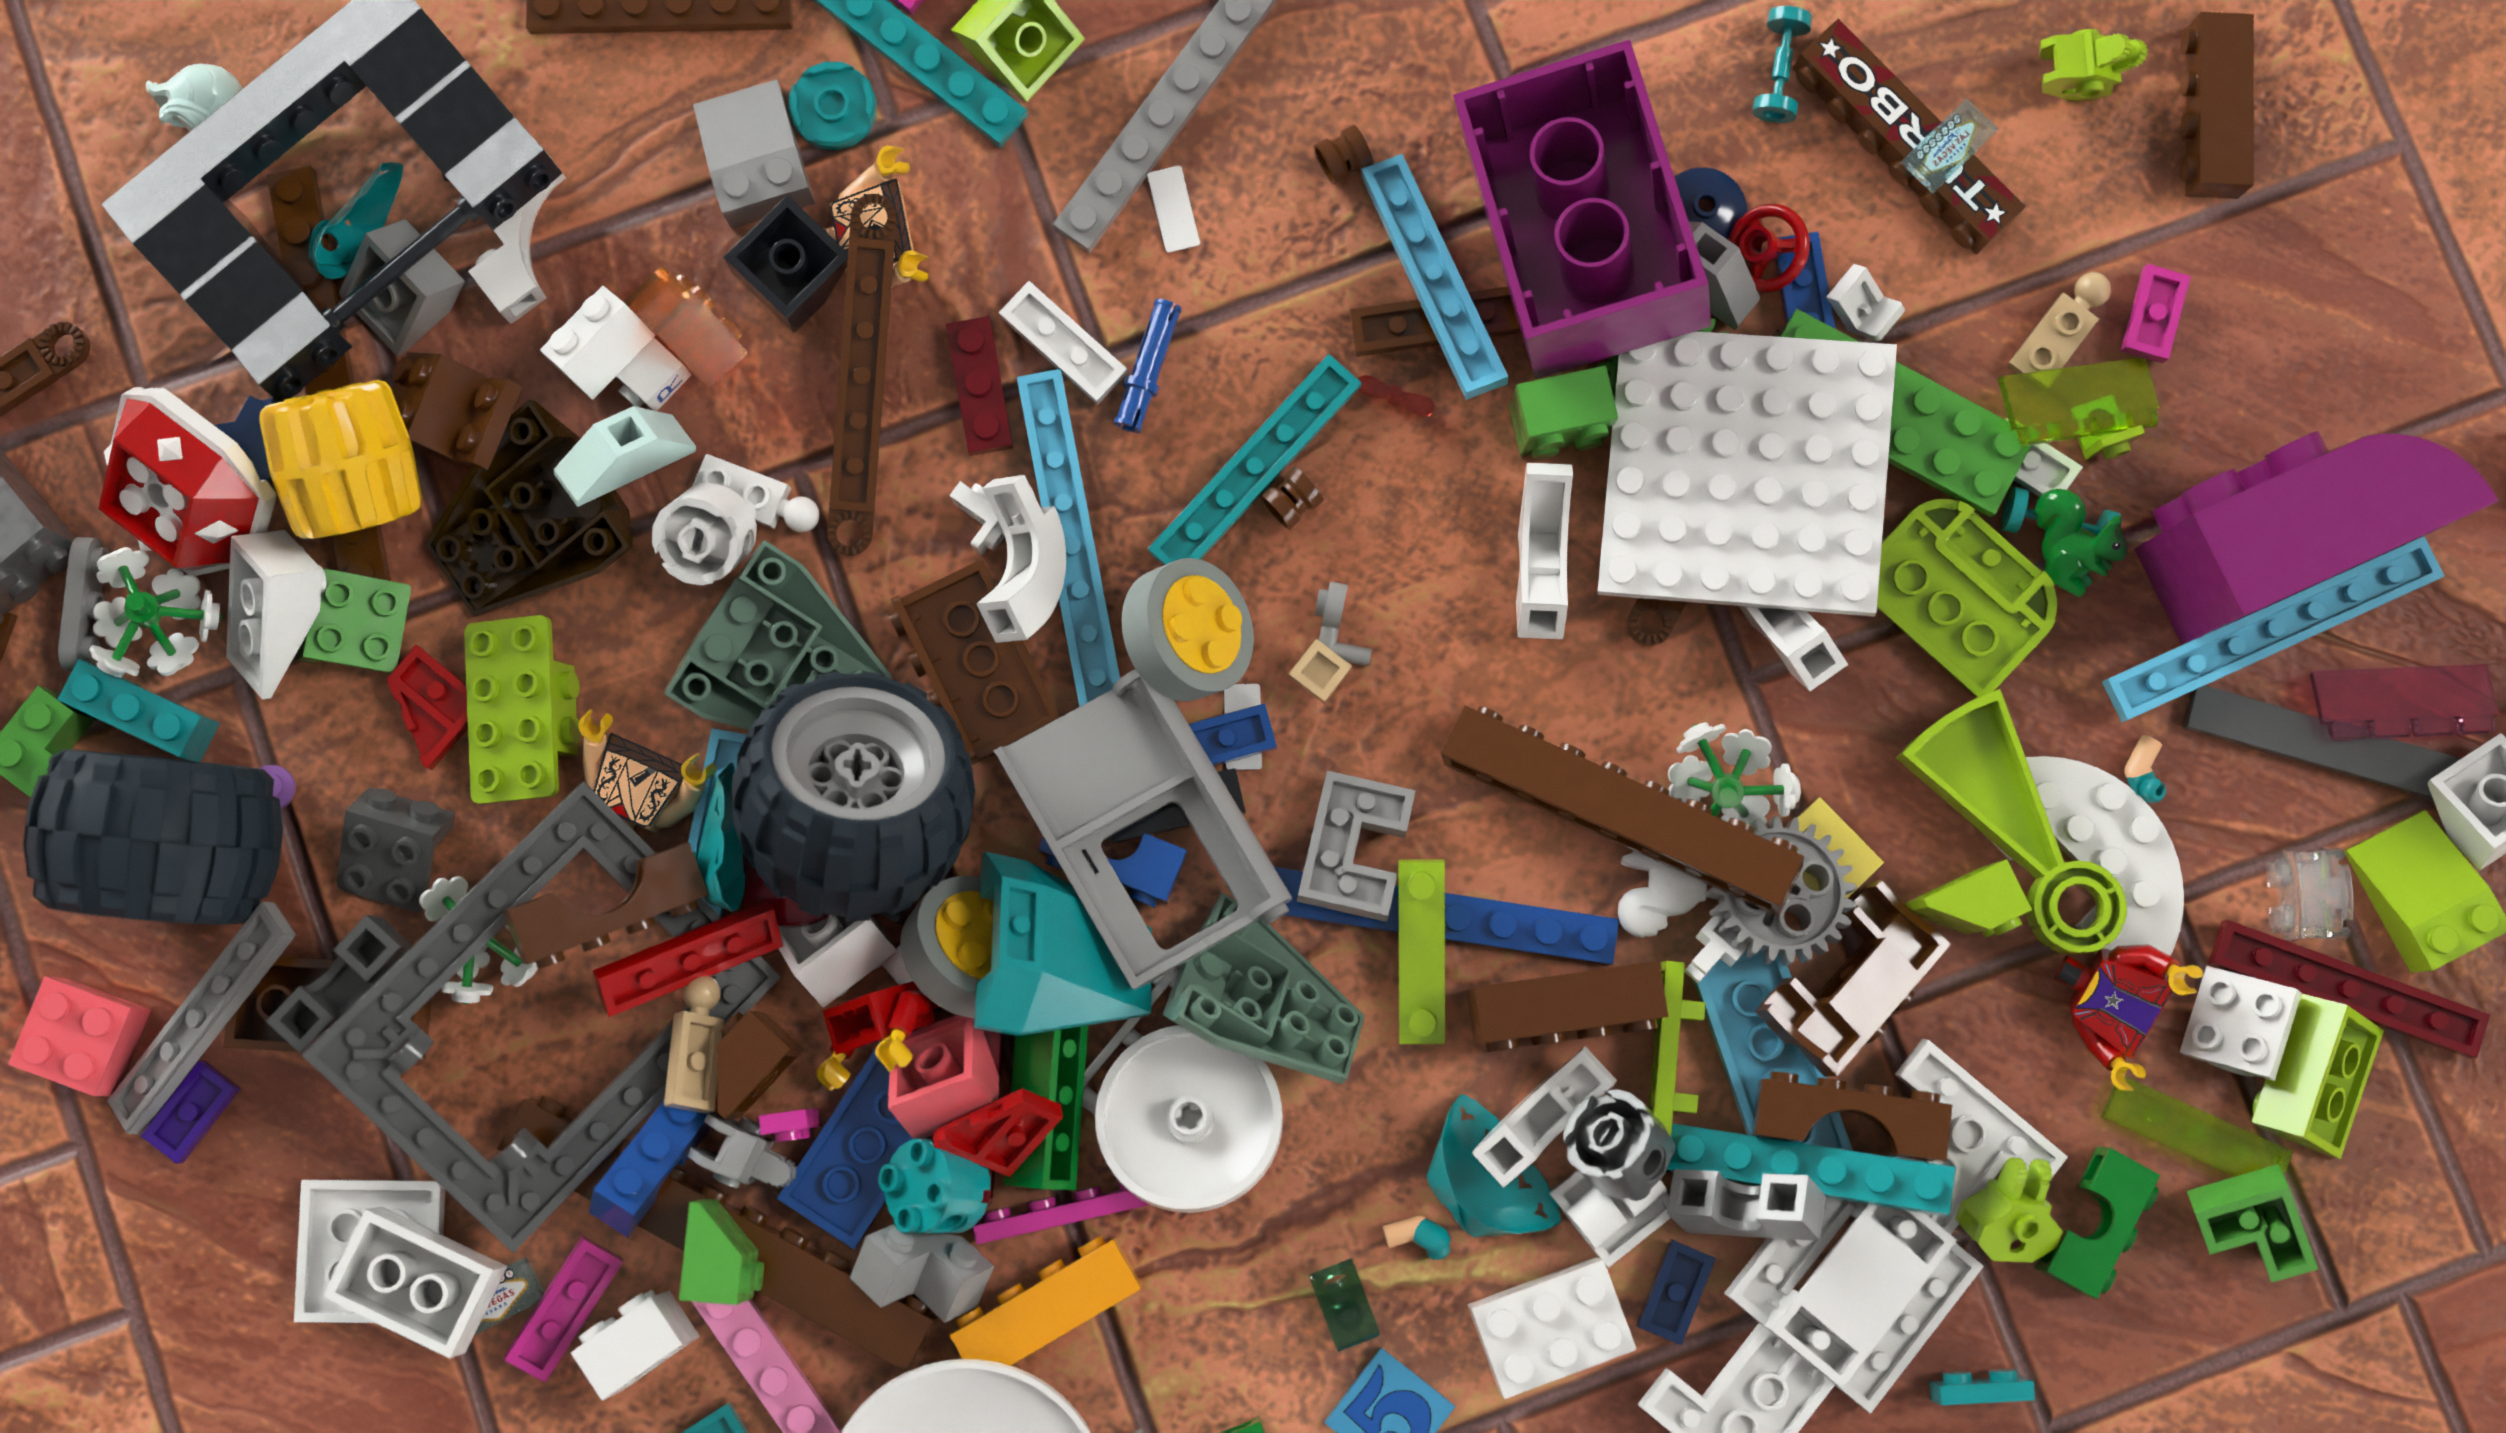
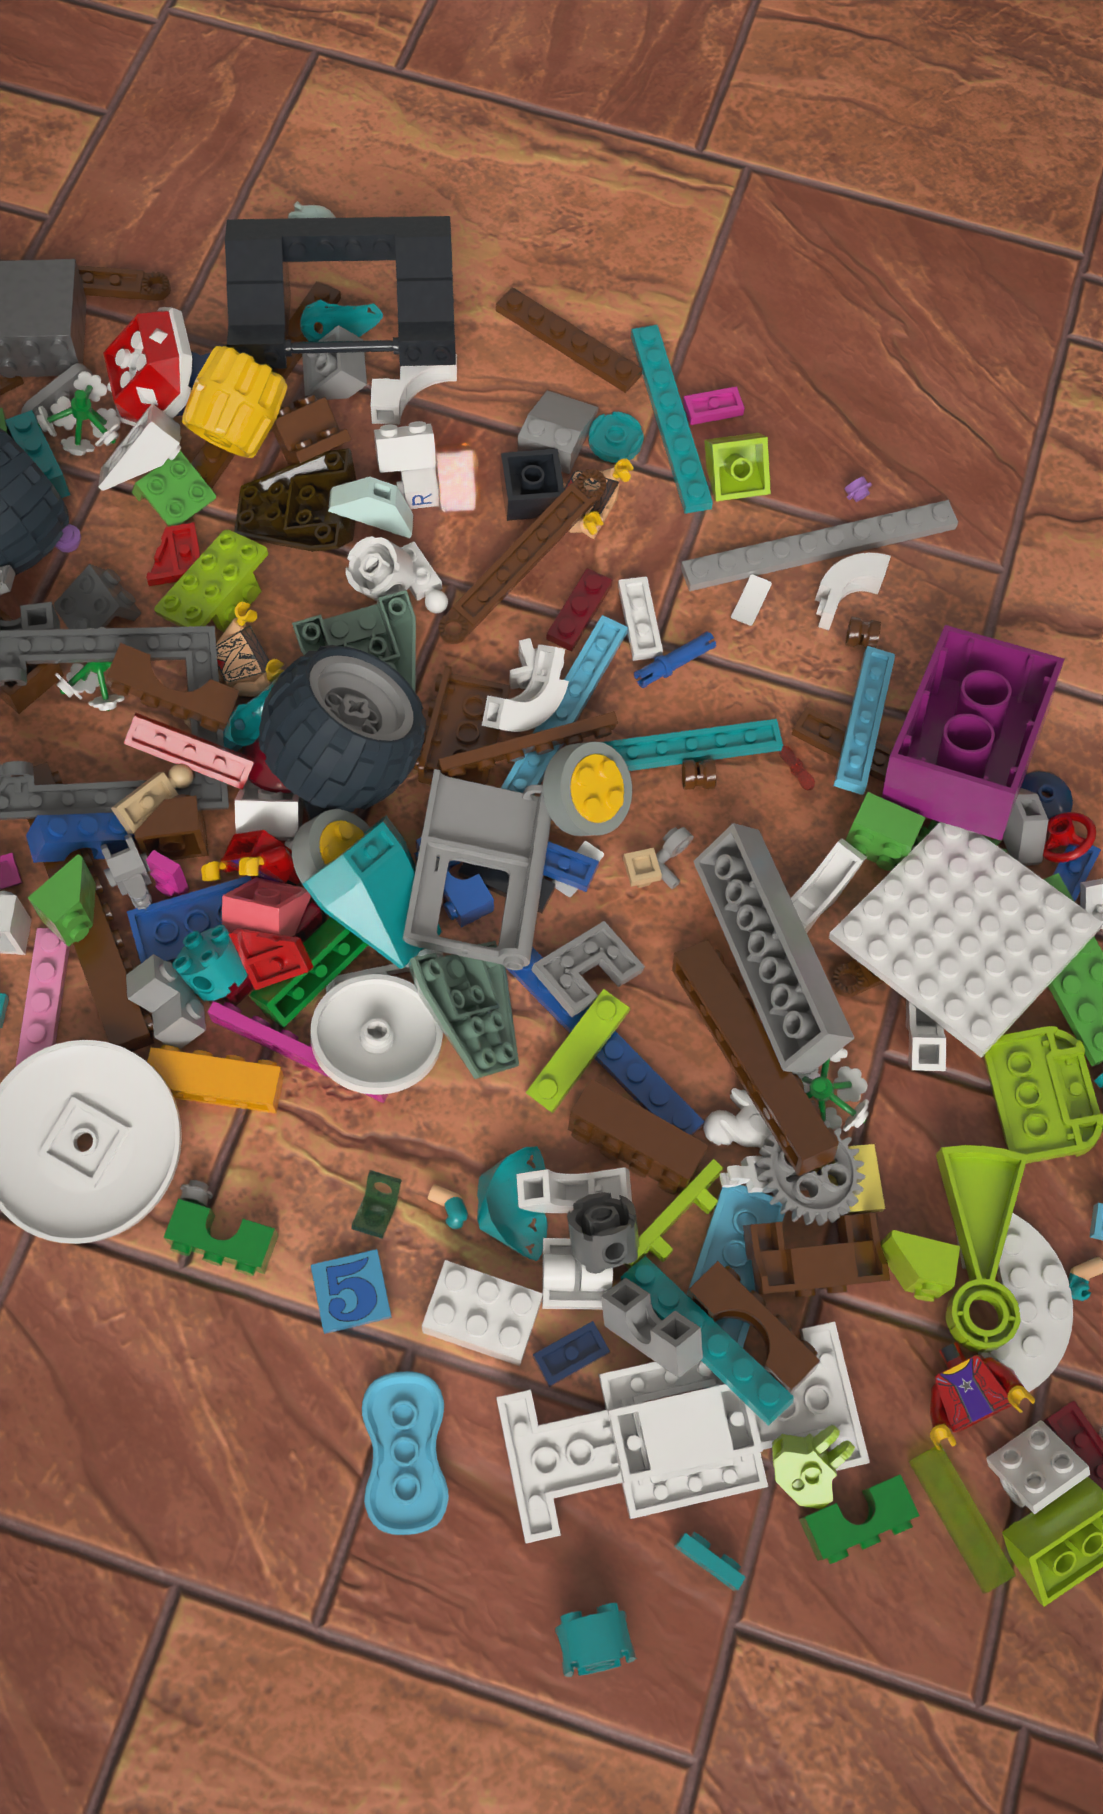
camera: 35 degrees right, 15 degrees down
bright green brick [2187,1164,2318,1283] -> none
none -> reddish brown plate [437,711,618,778]
none -> light grey brick [693,823,854,1074]
none -> white arch [815,553,891,630]

